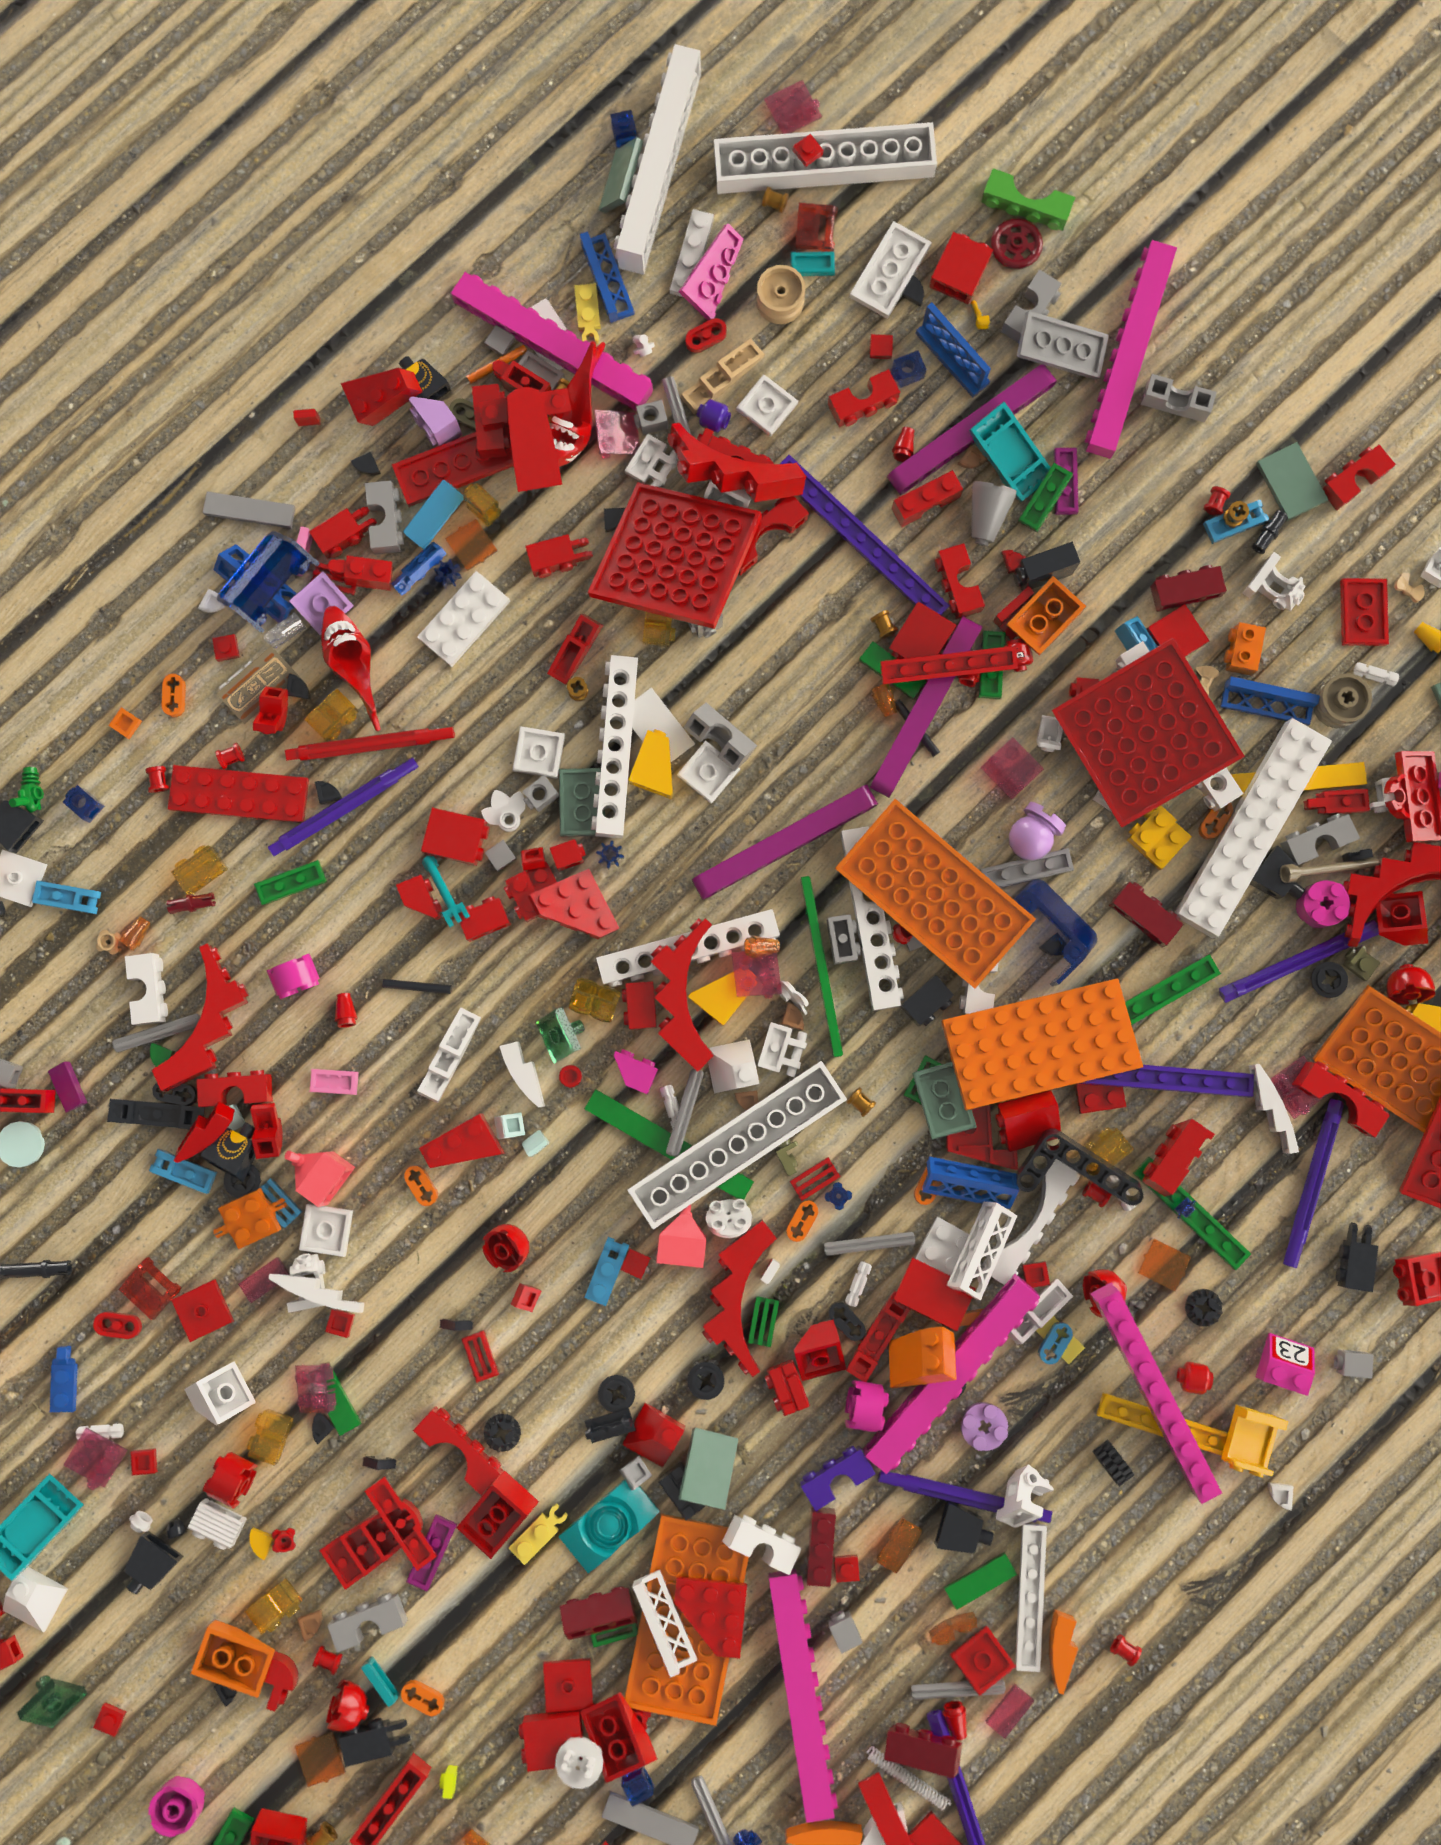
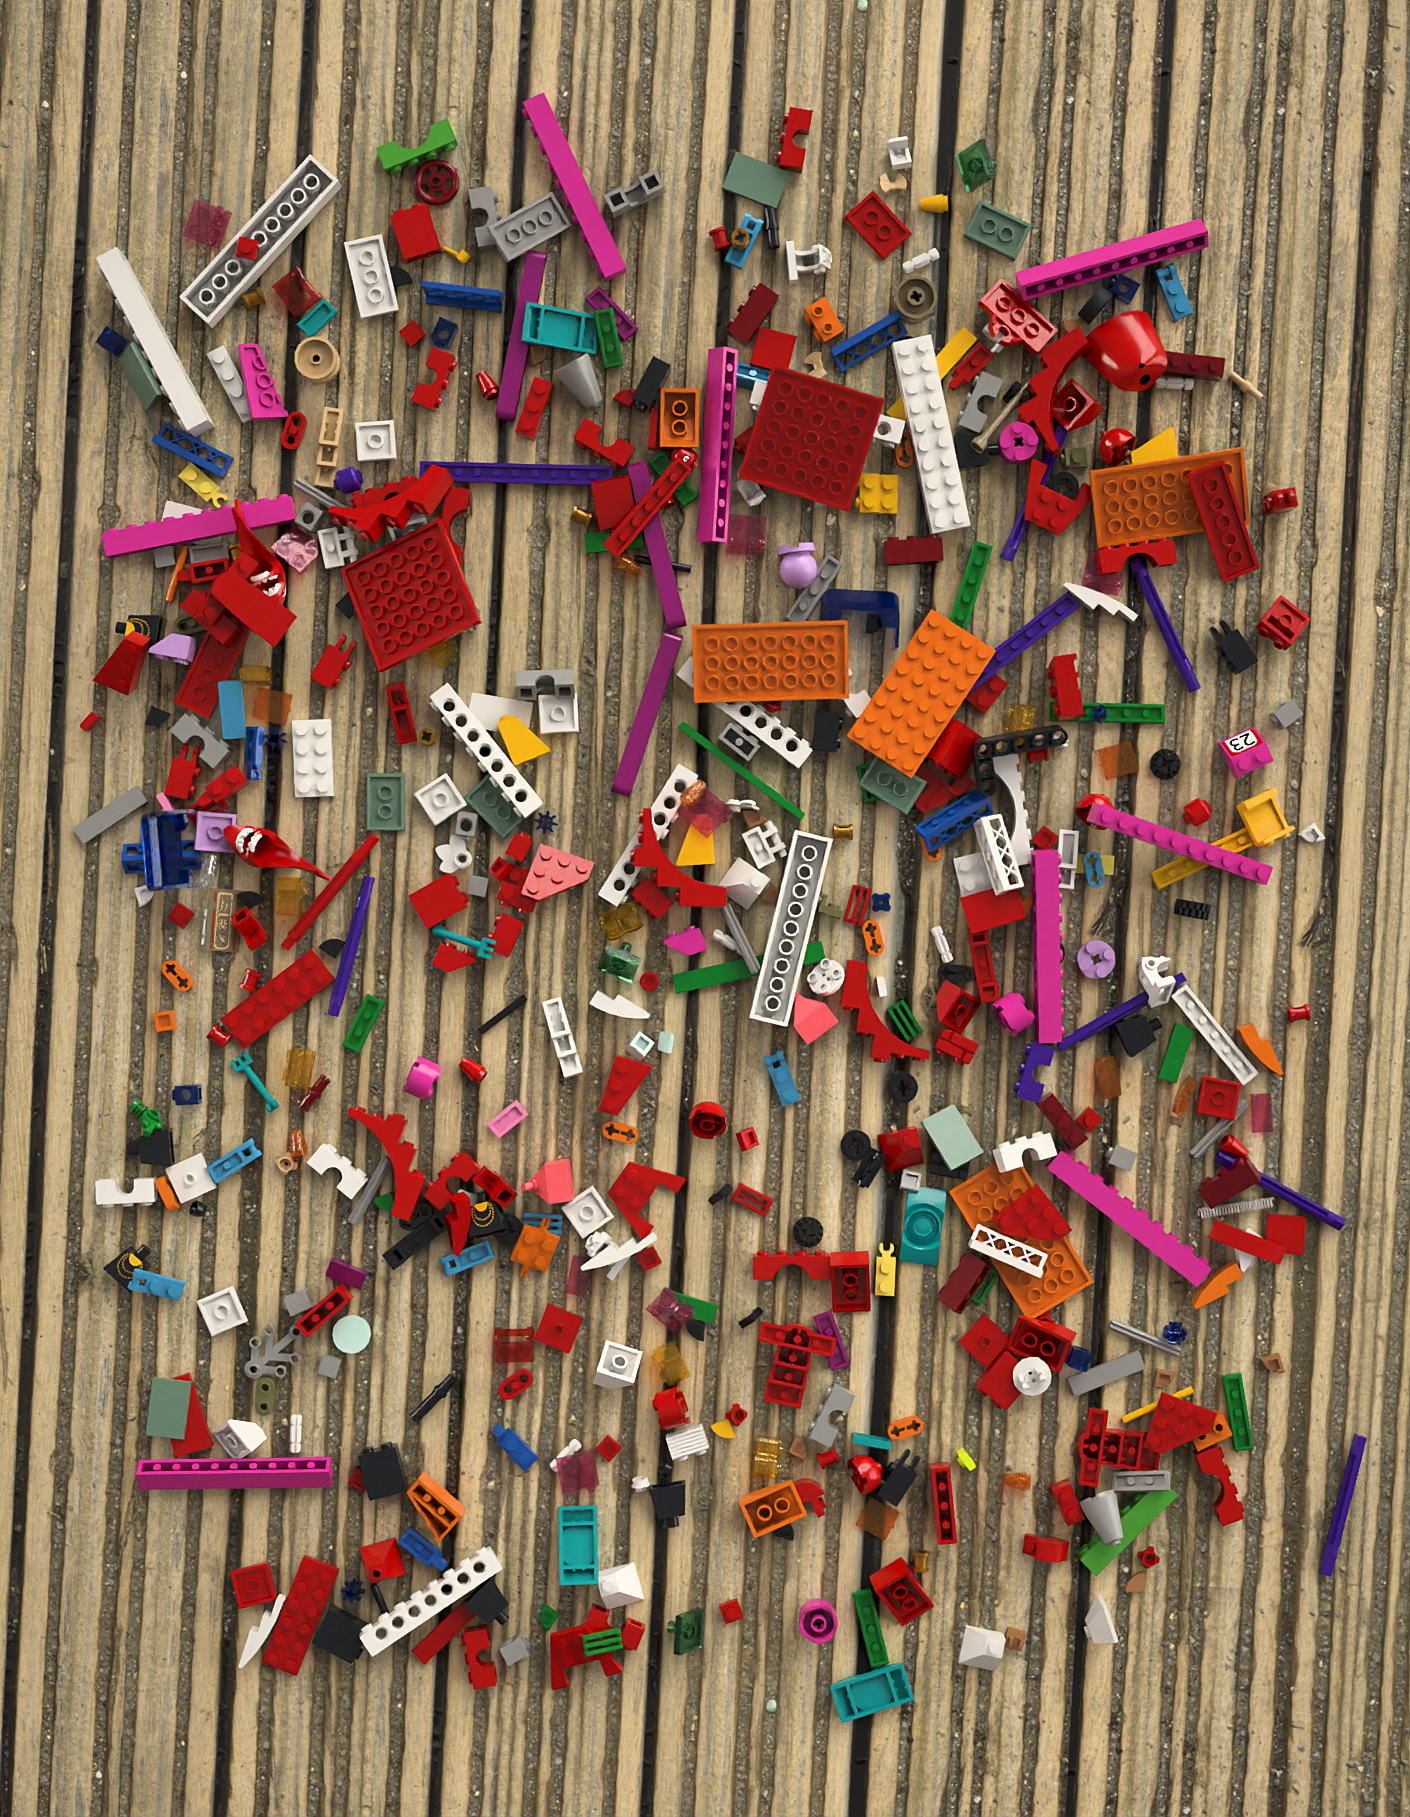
camera: 45 degrees left, 5 degrees up
red tile [620,1248,651,1279] -> none
white plate [633,335,655,357] -> none
light grey axle [824,1232,915,1256] -> none
orange slope [889,1326,956,1389] -> none
none -> teal hinge [230,1051,280,1113]
none -> sand green tile [366,773,406,831]
none -> red wing [607,1161,687,1240]
none -> dark pink brick [697,347,738,544]
none -> red wing [1023,458,1092,536]

